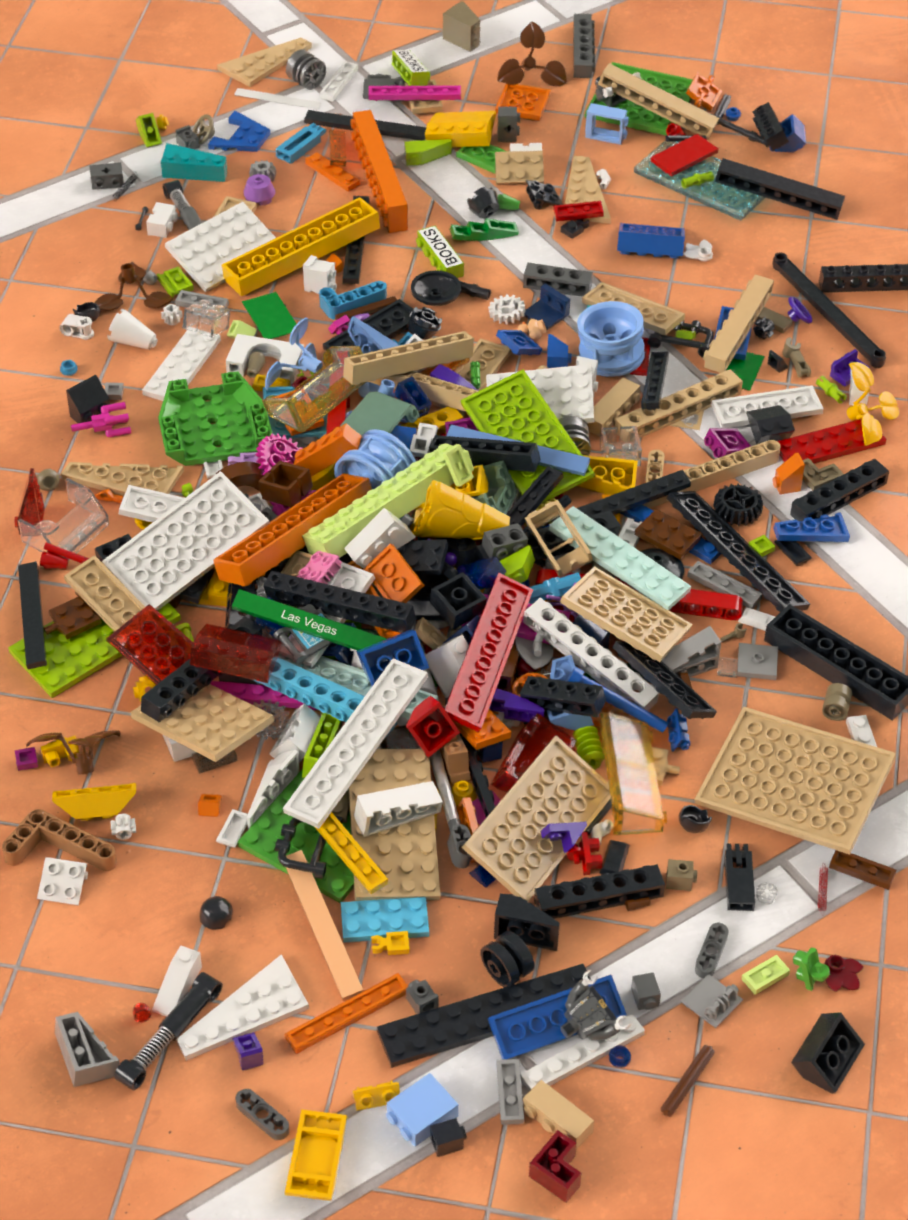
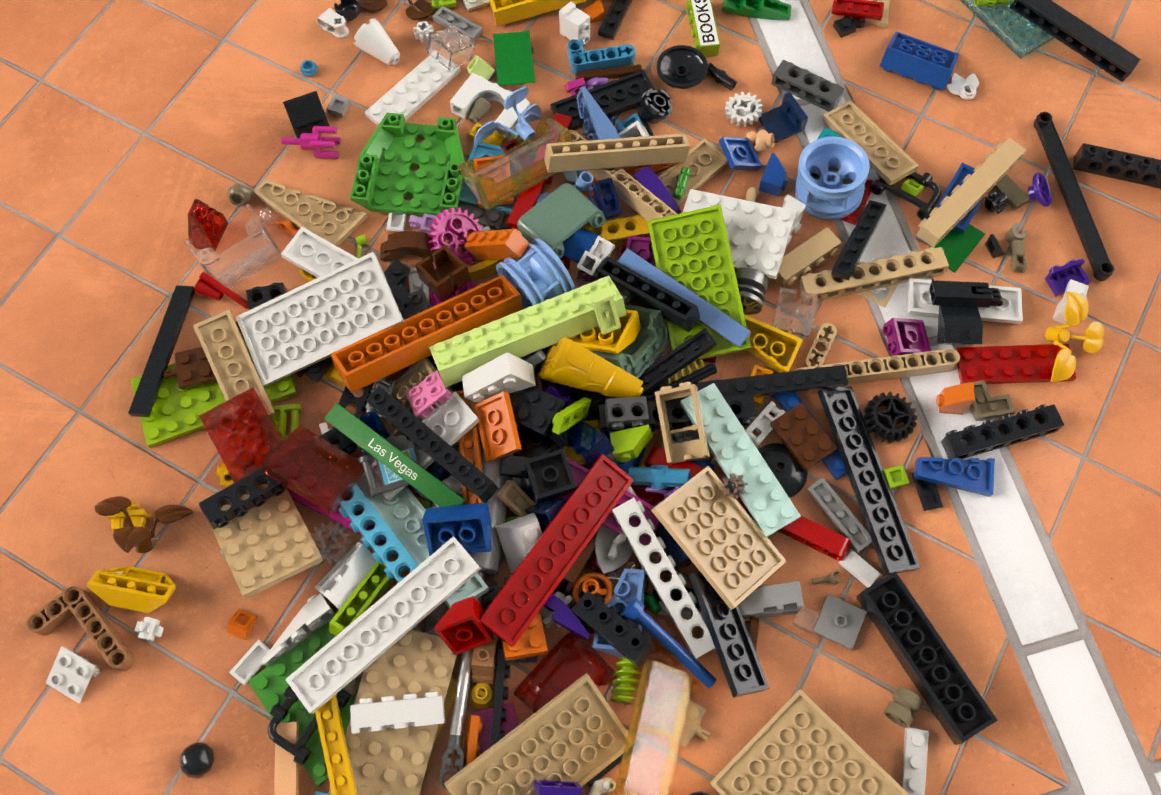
camera: 20 degrees right, 20 degrees up
magenta plate [15,747,38,771] -> none
blue hinge [667,709,691,752] -> none
lime pin [816,376,847,404] -> none
none -> lime plate [552,397,591,435]
none -> reddish brown gear [721,473,748,499]
none -> black hinge [929,280,1003,308]

